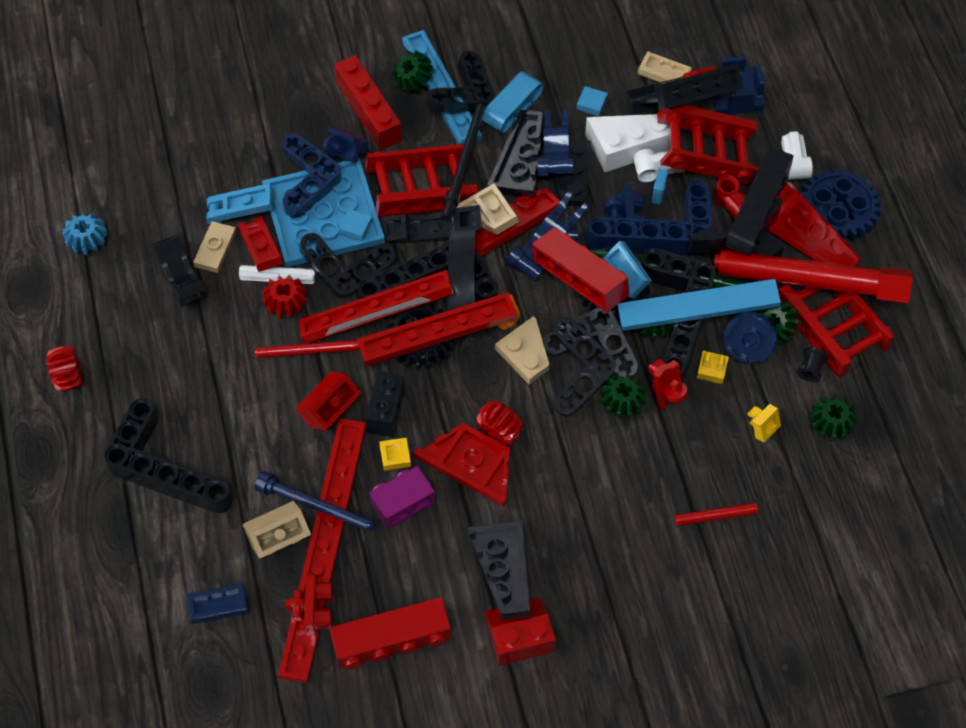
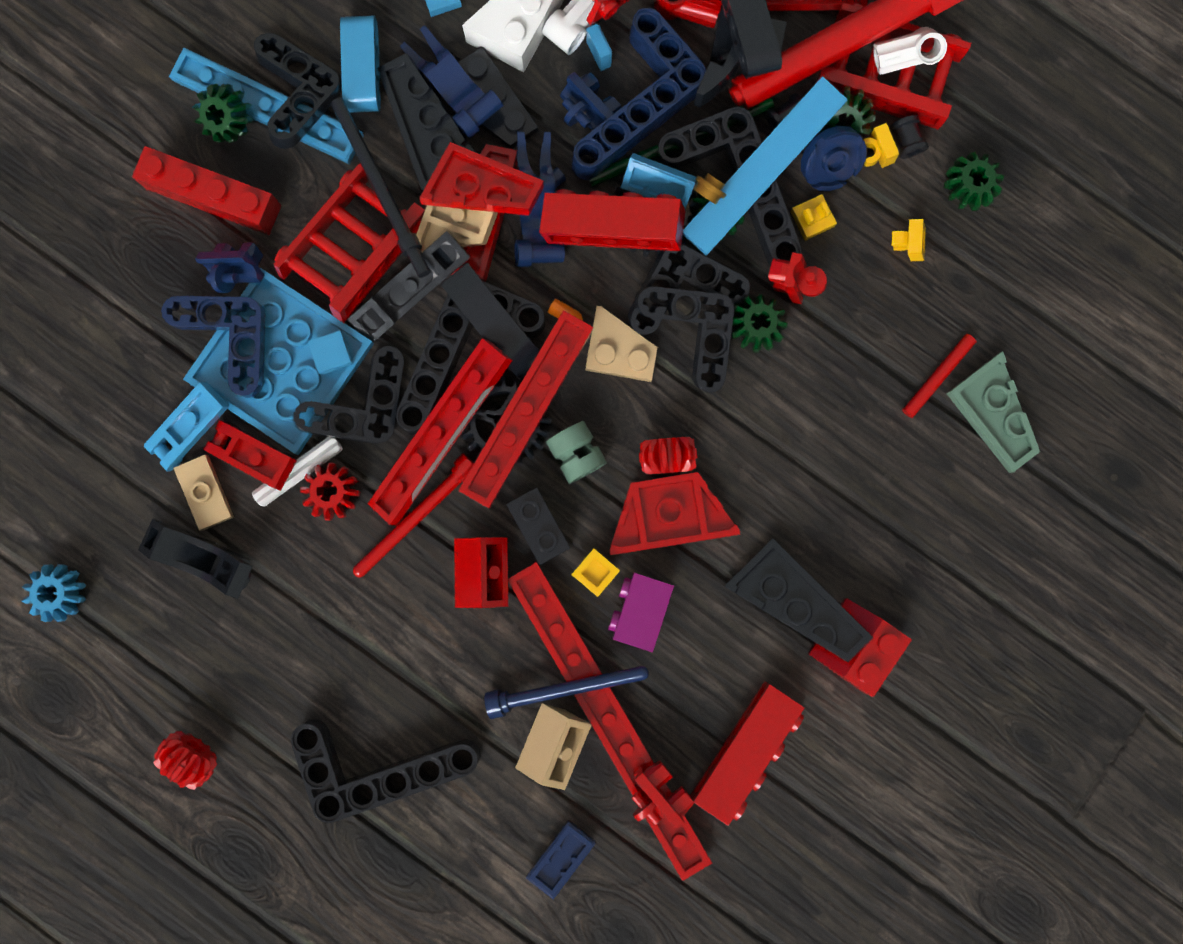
camera: 45 degrees left, 25 degrees up
none -> red wing [419,142,544,216]
none -> sand green wheel [546,421,608,484]
none -> pearl gold plate [693,173,726,205]
none -> yellow tile [863,123,899,168]
none -> white piece [873,27,947,75]
none -> sand green wing [946,351,1040,473]

